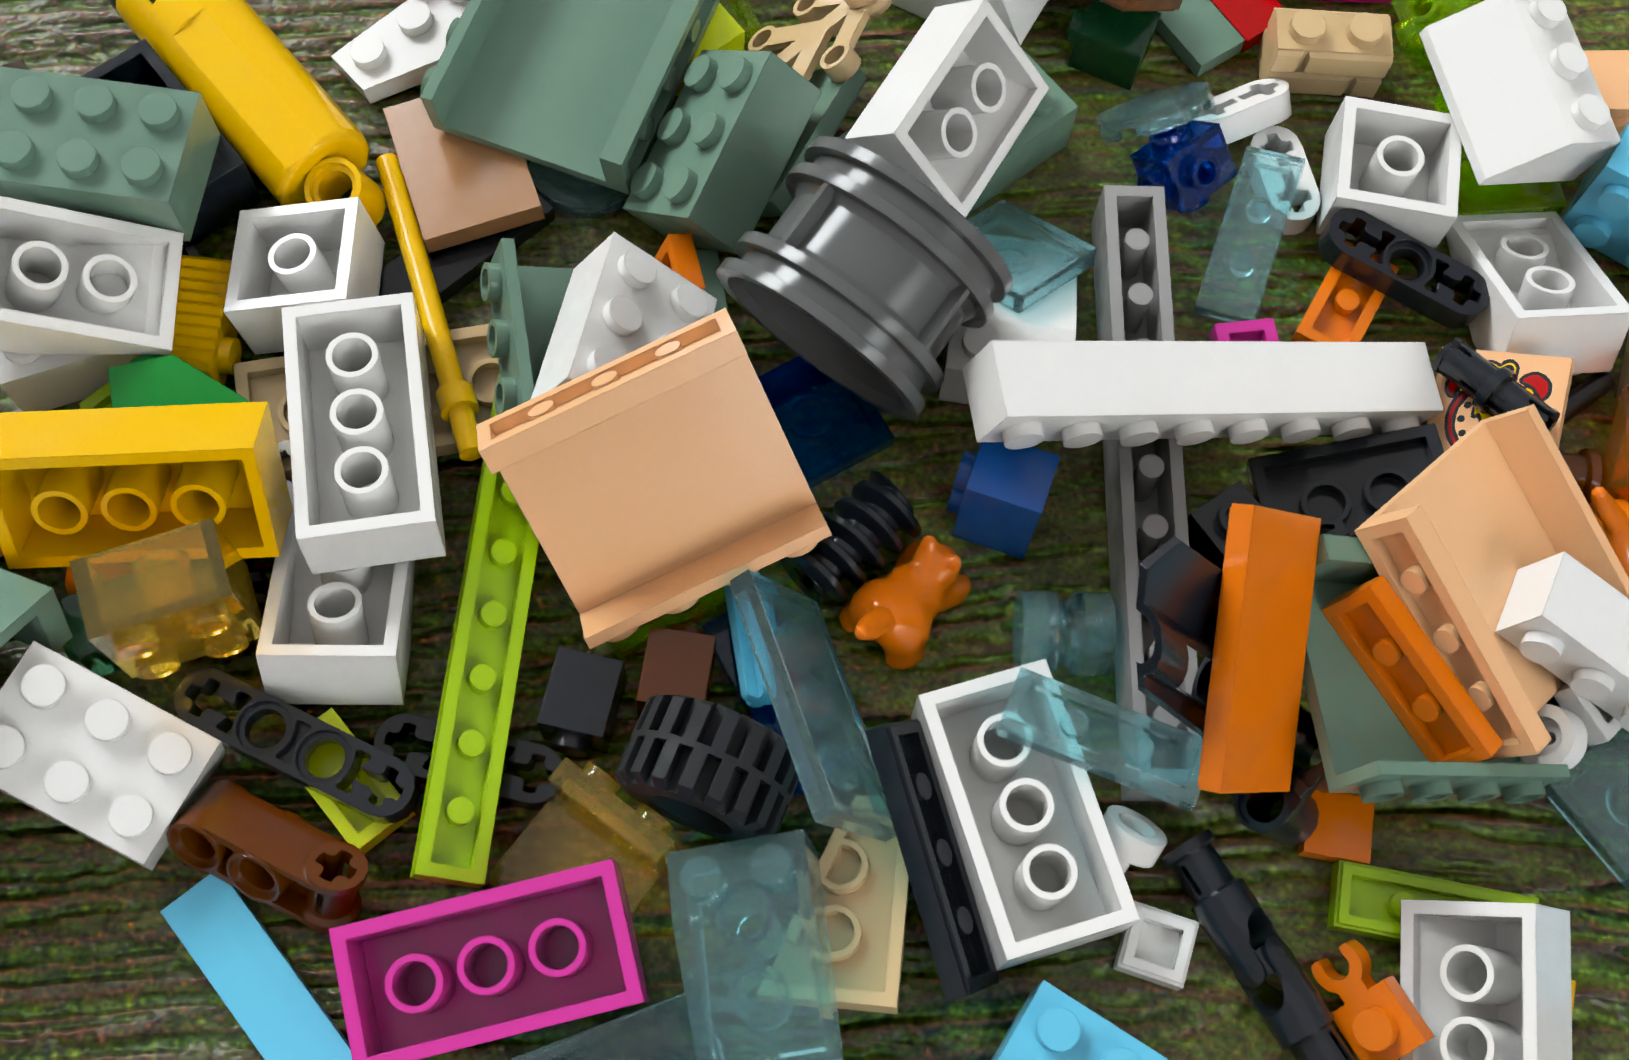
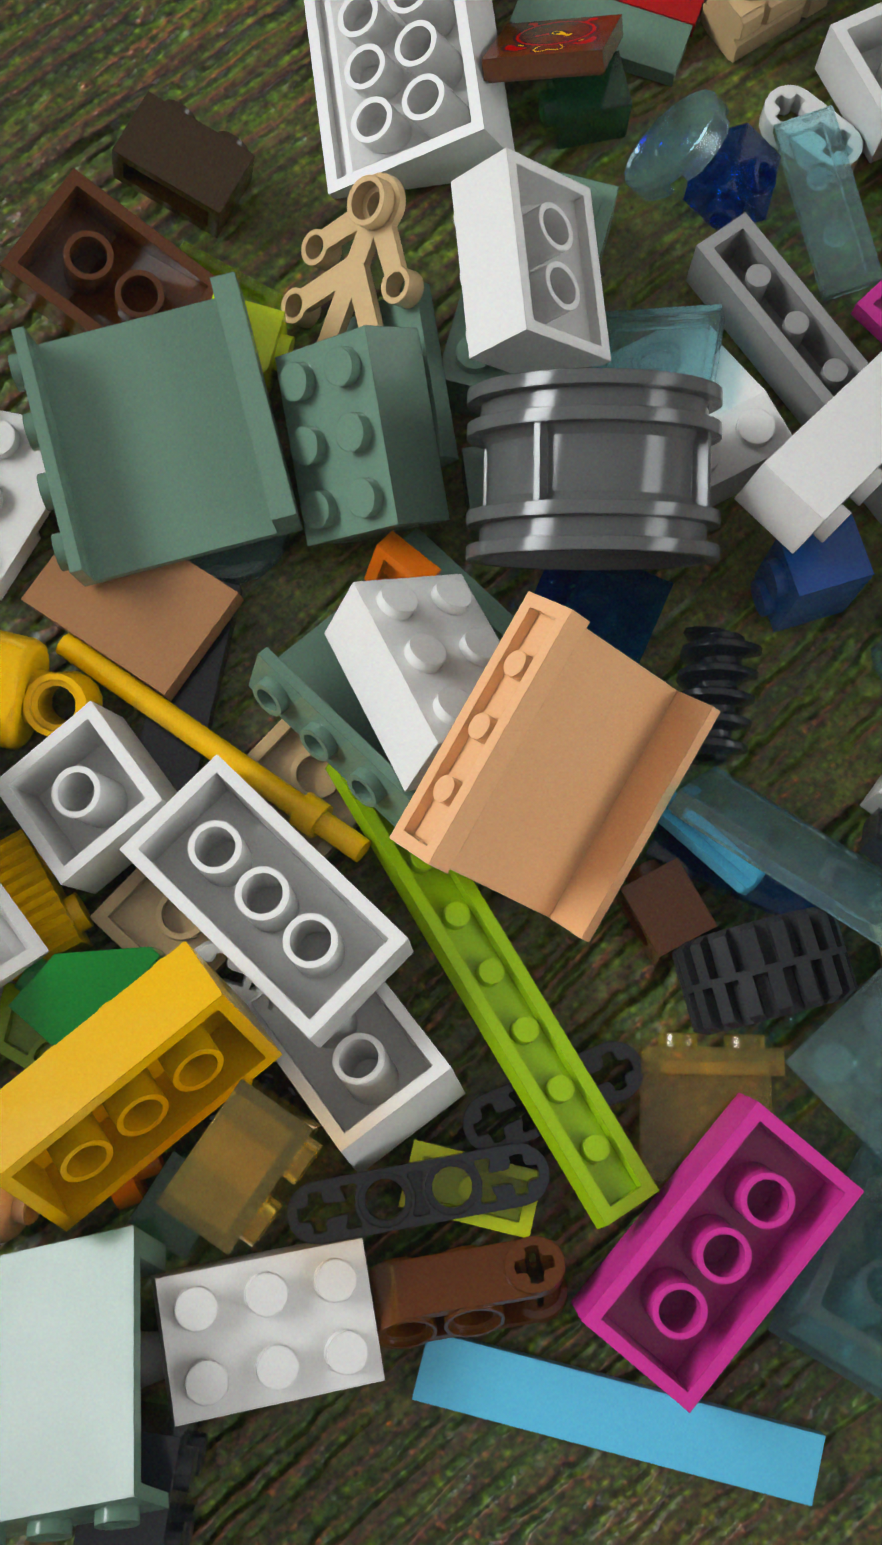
camera: 30 degrees left, 10 degrees up
black brick [537,646,627,758] -> none
orange animal [839,535,972,670] -> none
white beam [1187,78,1292,148] -> none

